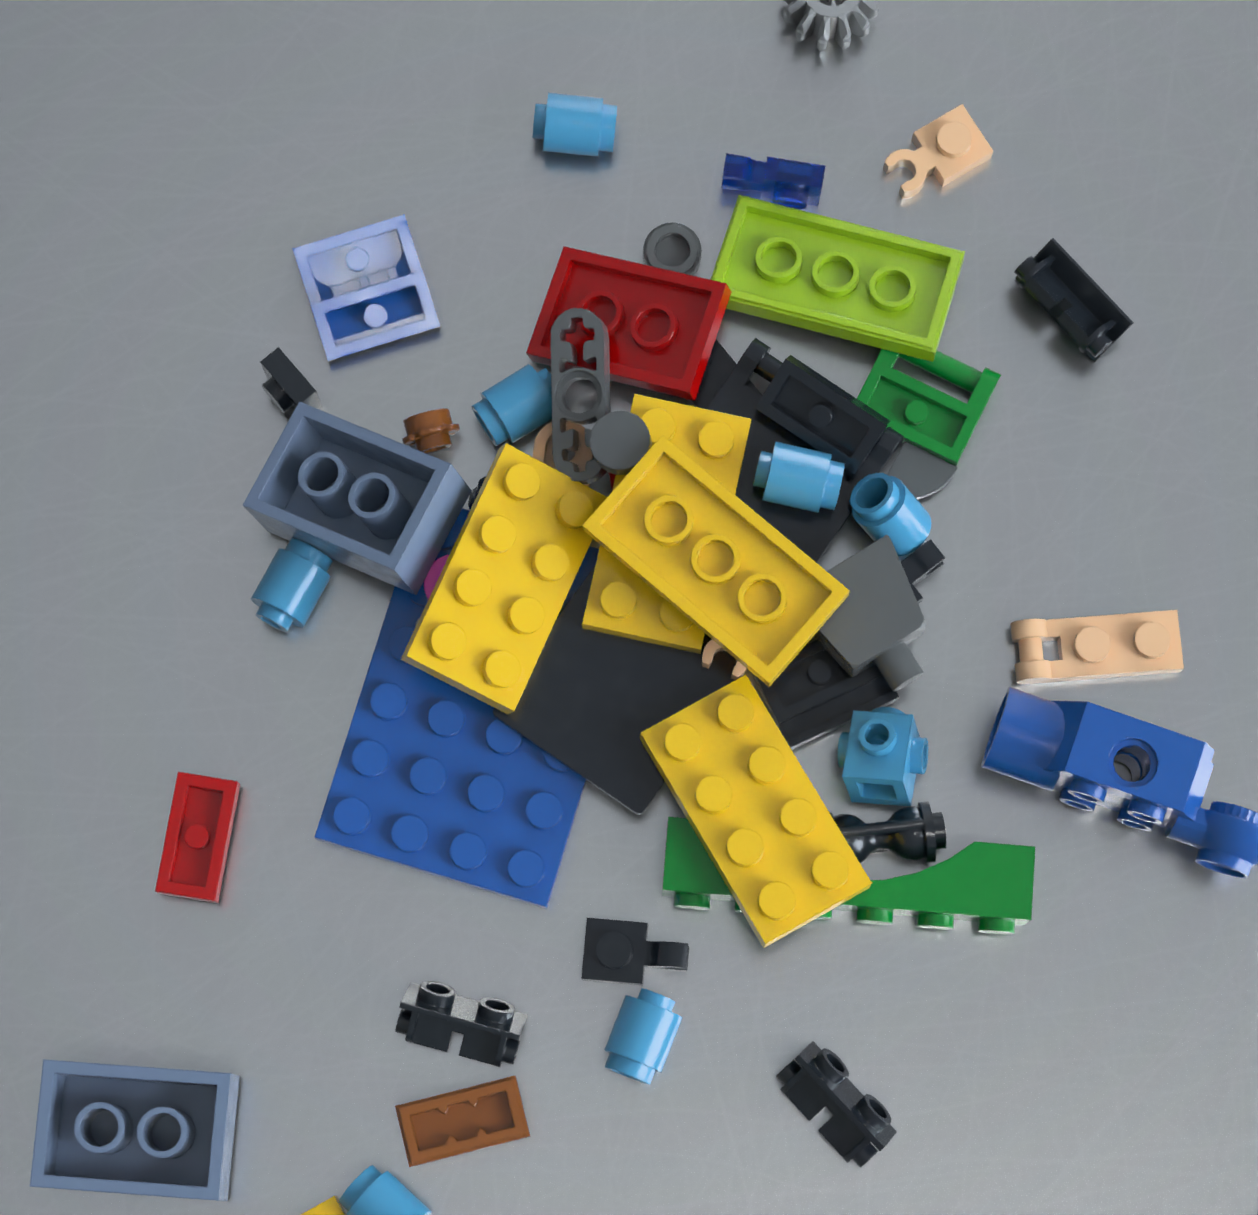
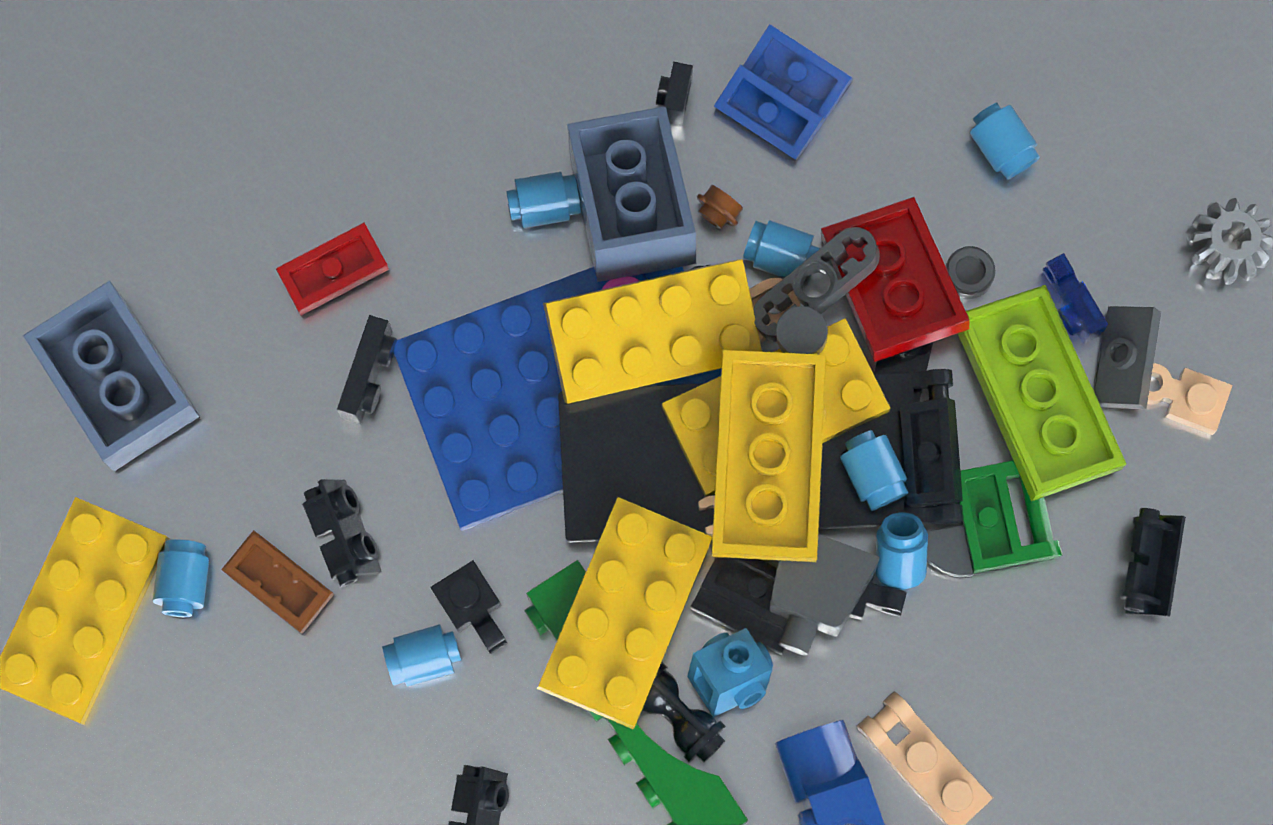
camera: 55 degrees right, 0 degrees up
none -> black plate [337,315,397,425]
none -> dark grey plate [1095,306,1161,409]

